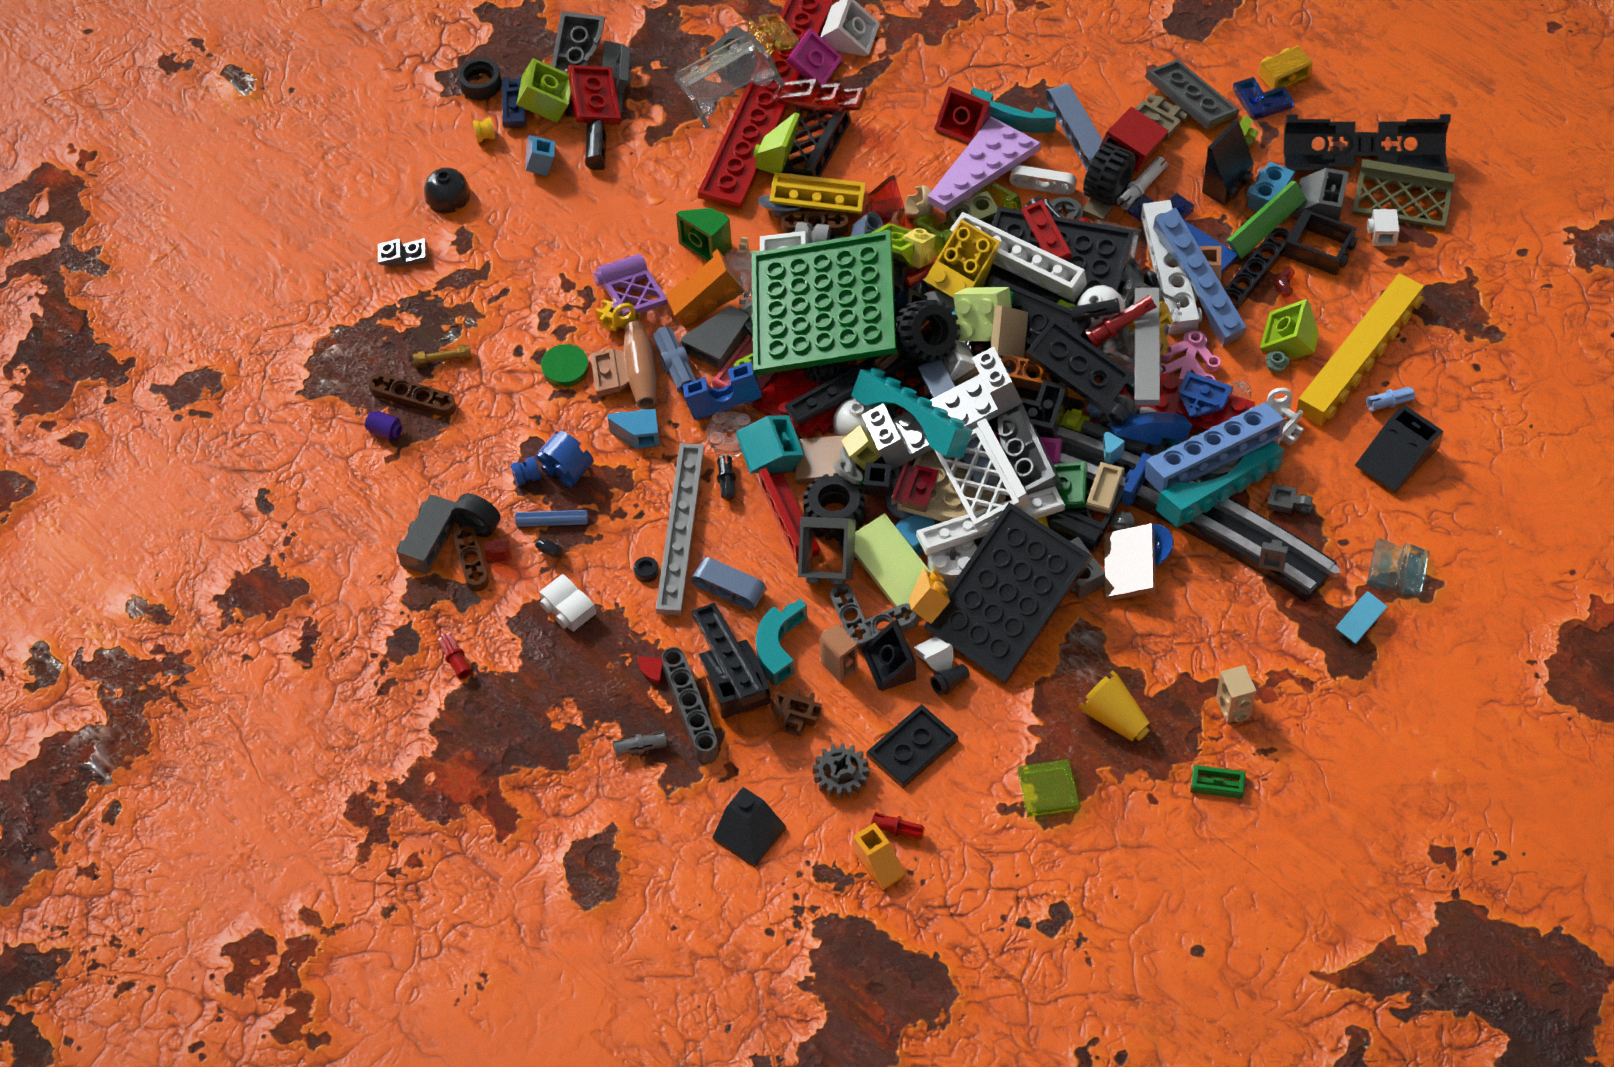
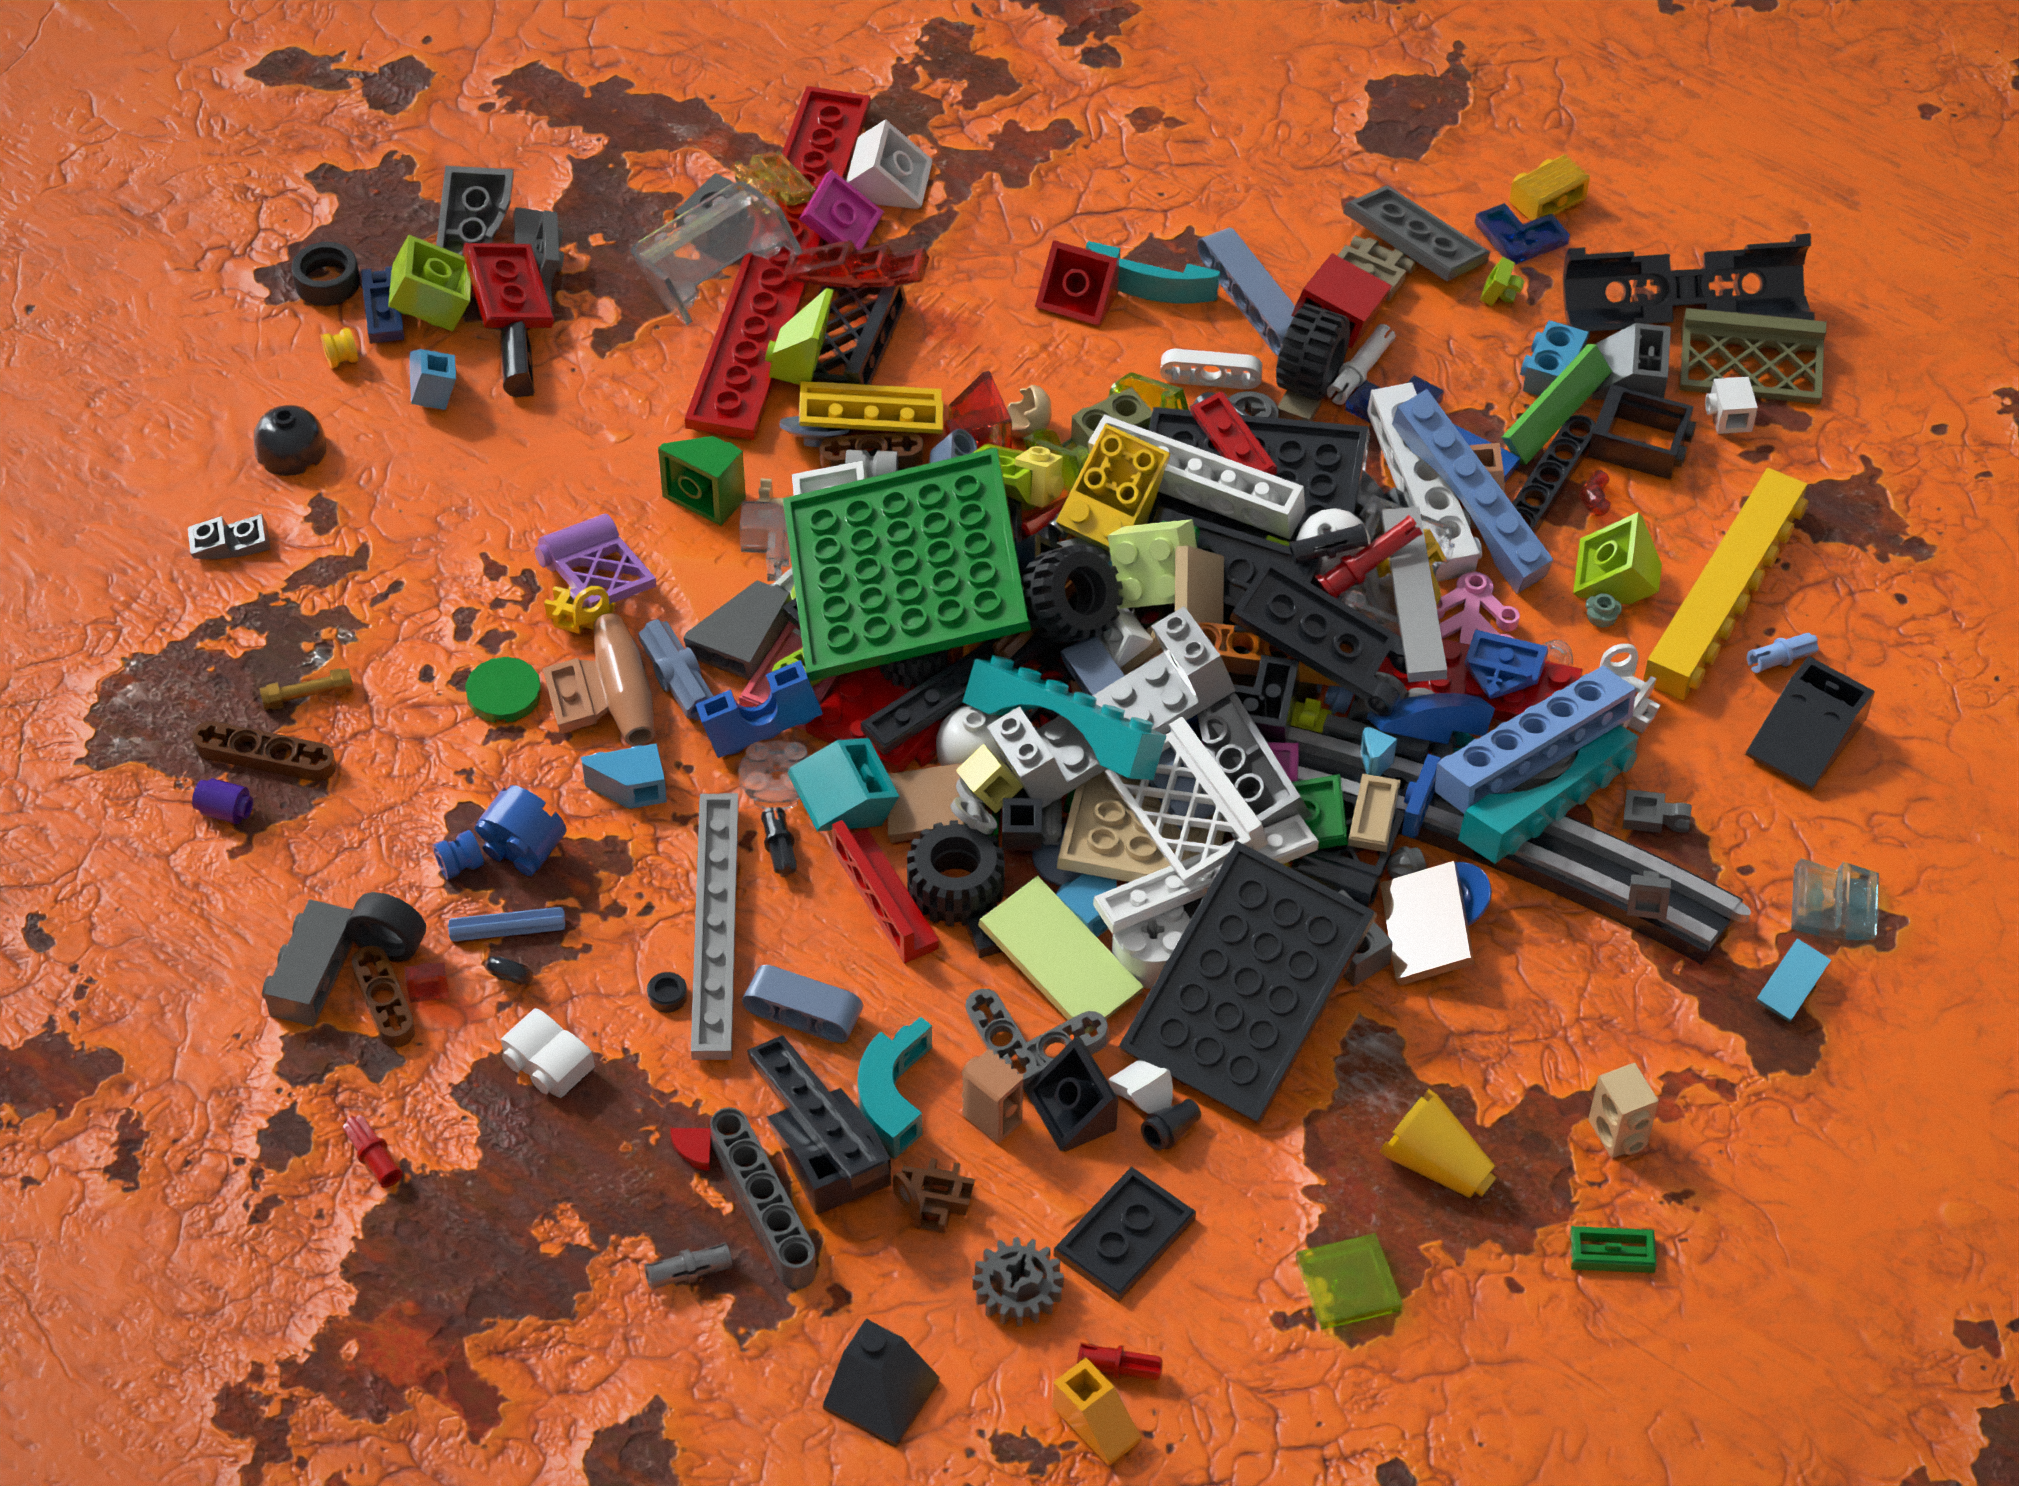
camera: 10 degrees left, 5 degrees down
orange wedge [666,249,745,327] -> none
dark grey window [798,517,856,584] -> none
dark red plate [891,462,939,513] -> none
light orange slope [908,568,950,624] -> none
lavender wing [928,117,1041,212] -> none
black slope [1202,119,1254,206] -> none

